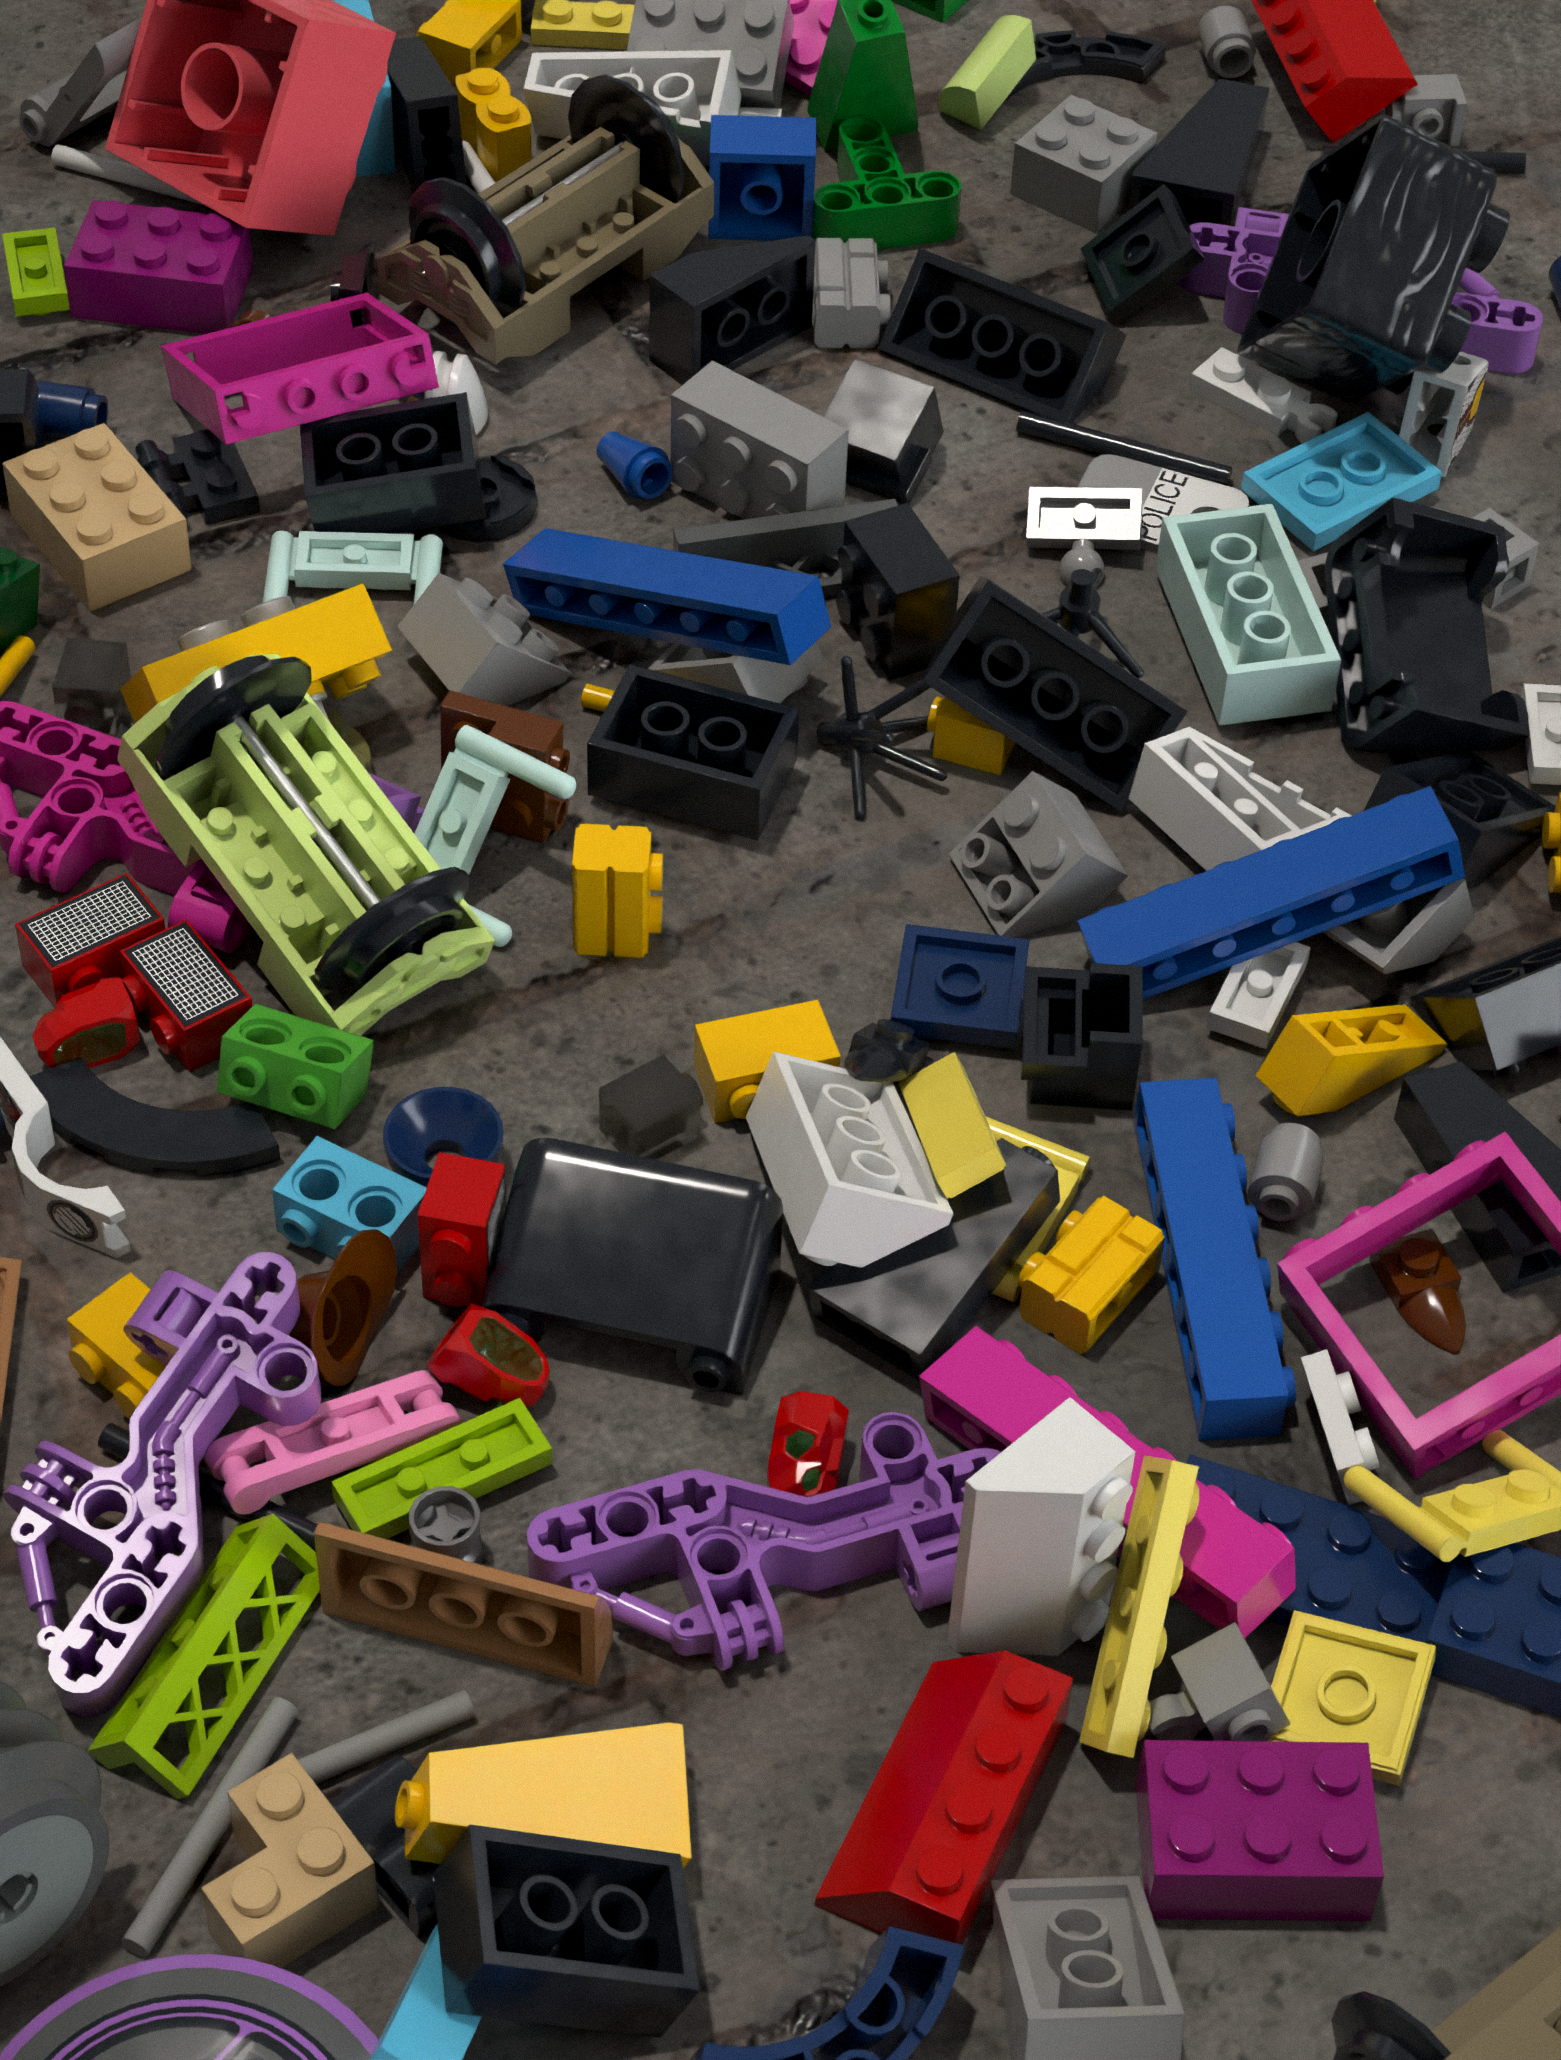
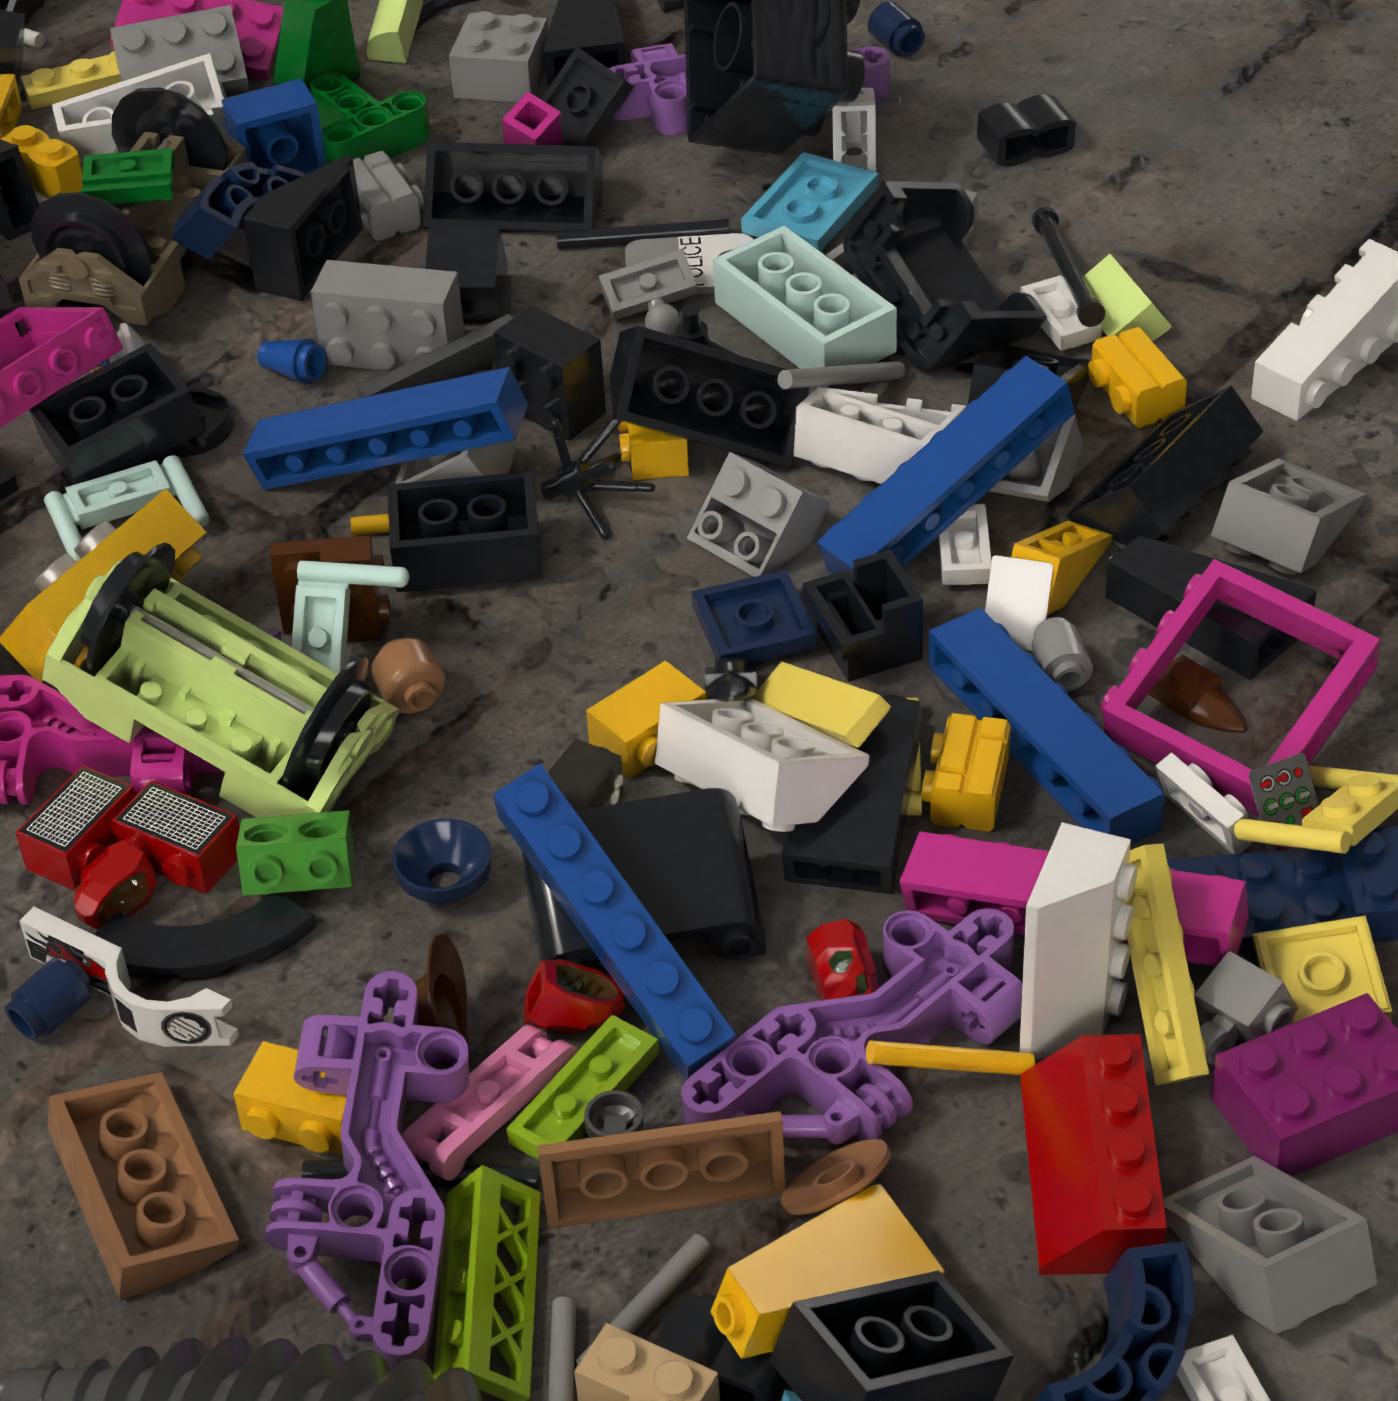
camera: 20 degrees left, 5 degrees down
medium azure brick [272,1136,427,1273] -> none
light grey slope [397,573,571,706] -> none
red brick [417,1152,507,1307] -> none
yellow brick [572,824,663,958] -> none
white plate [1189,347,1338,443] -> none
none -> green plate [81,148,175,204]
none -> dark blue brick [172,162,306,260]
none -> medium nougat head [371,638,446,714]
none -> blue brick [493,763,736,1081]
none -> dark pink brick [502,91,562,145]
none -> light grey bar [778,361,906,389]
none -> medium nougat dish [781,1139,891,1215]
none -> yellow bar [866,1040,1035,1075]
none -> white sticker [985,555,1053,652]
none -> dark grey sticker [1248,753,1319,851]

